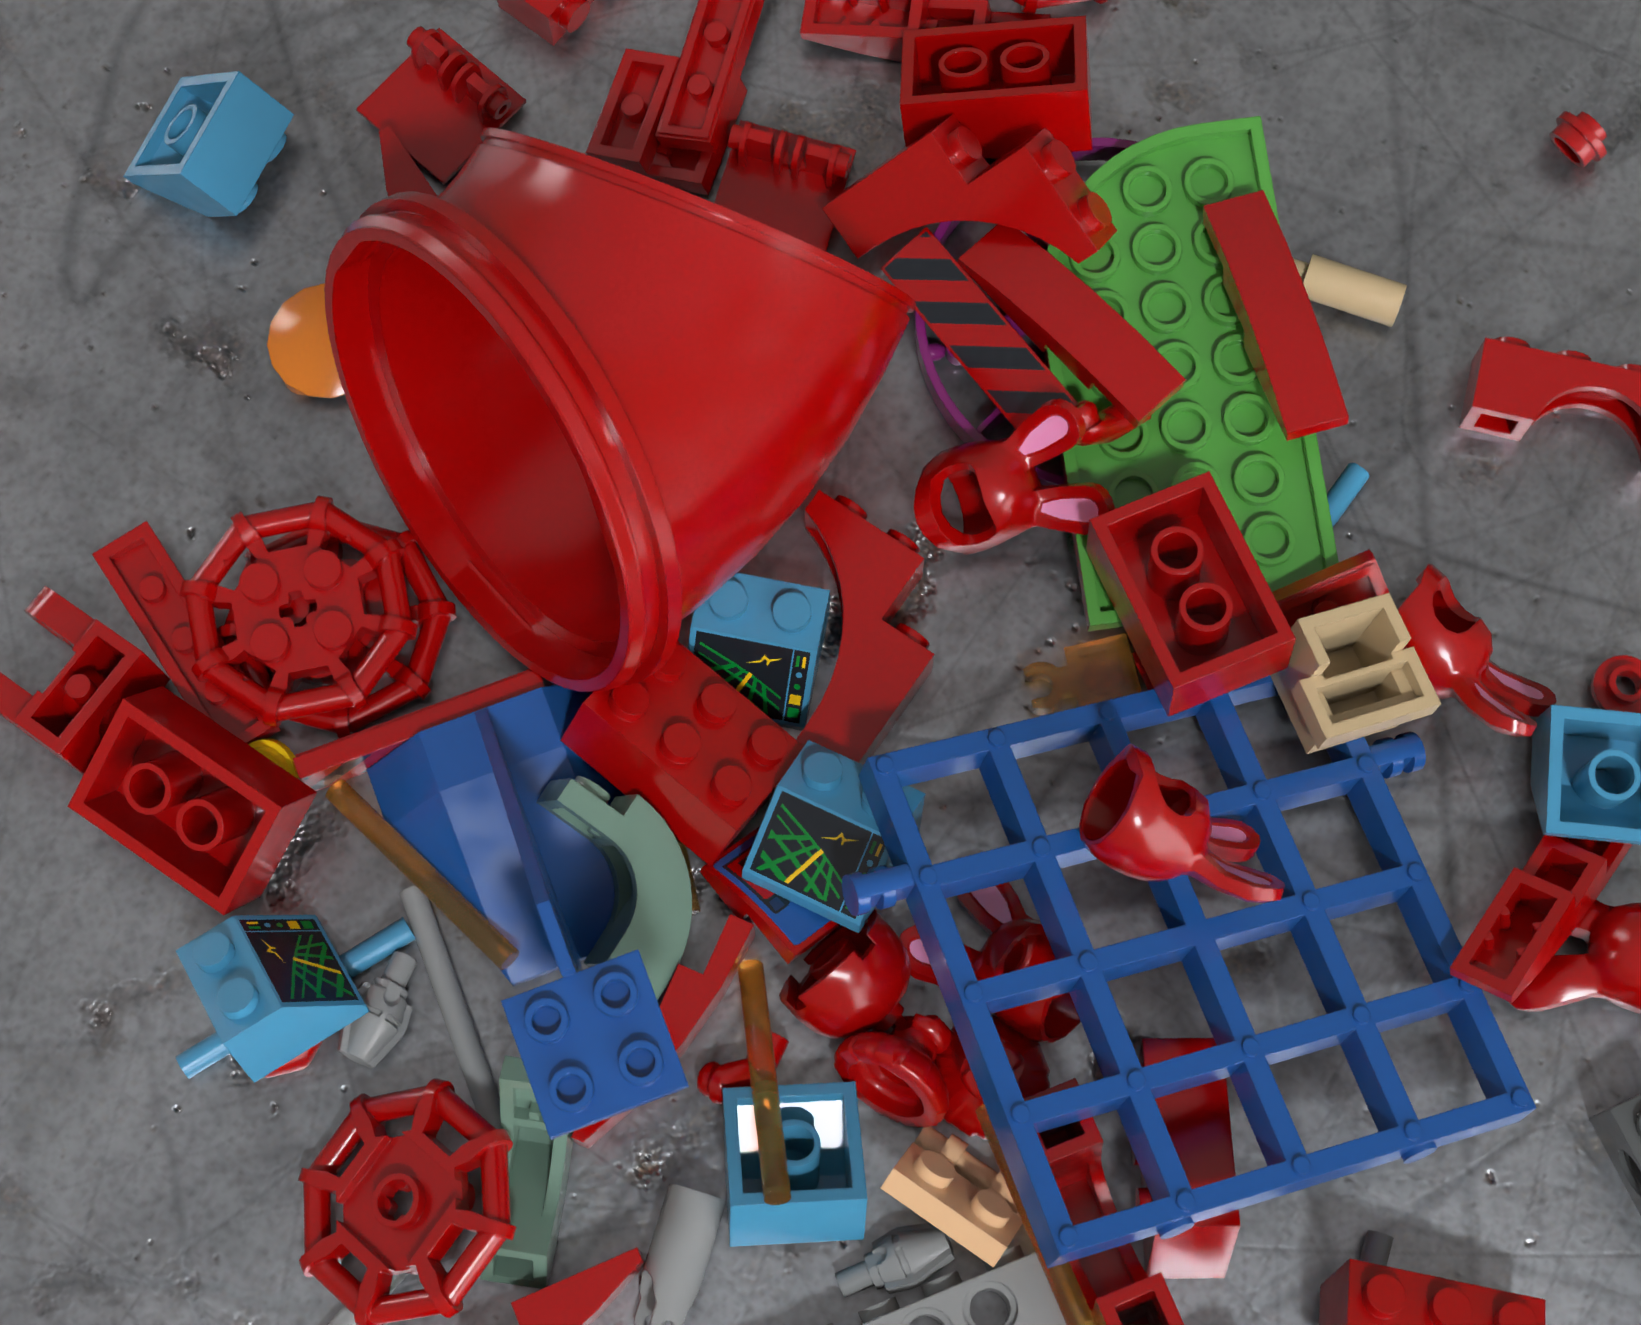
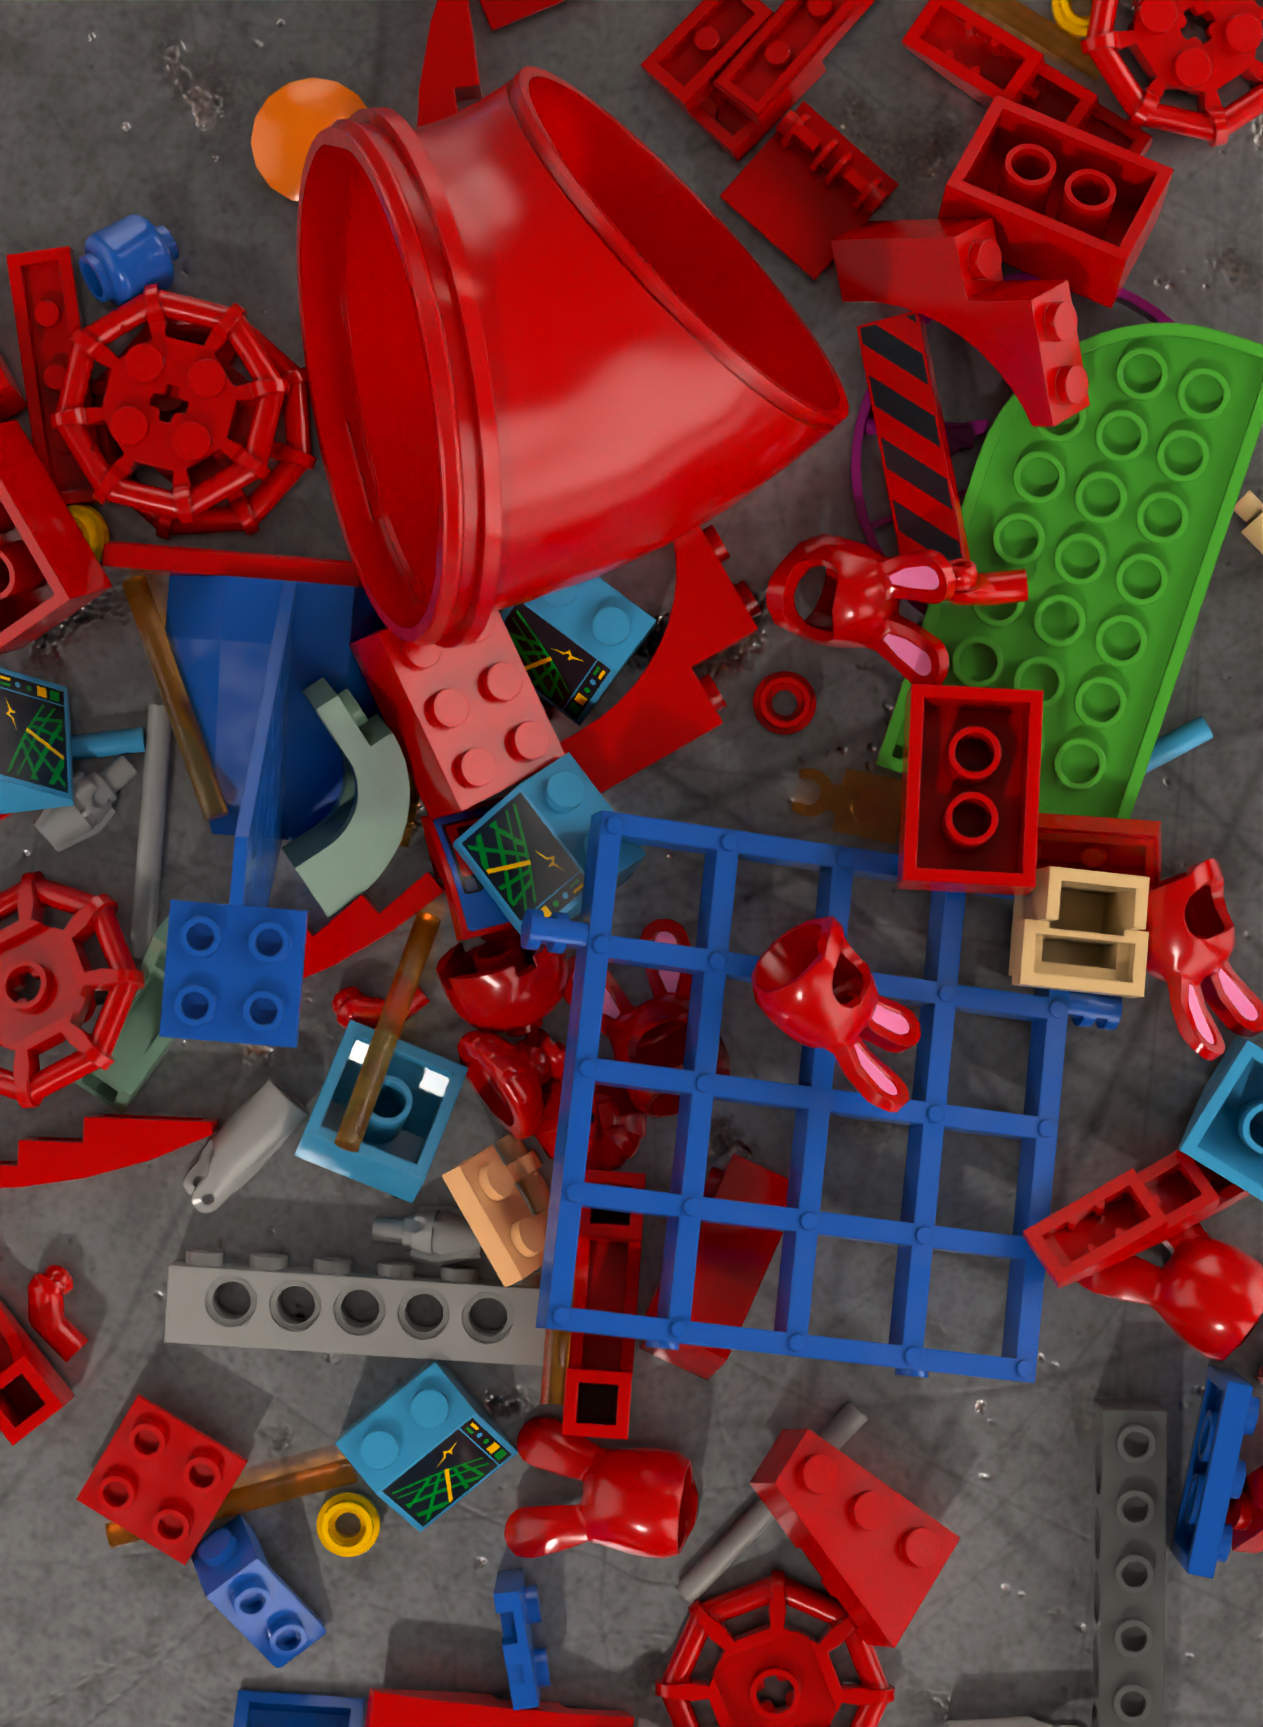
camera: 25 degrees right, 15 degrees up
red slope [957,224,1186,428] -> none
red slope [1203,190,1349,441] -> none
none -> blue head [79,214,179,307]
none -> red plate [753,671,817,735]

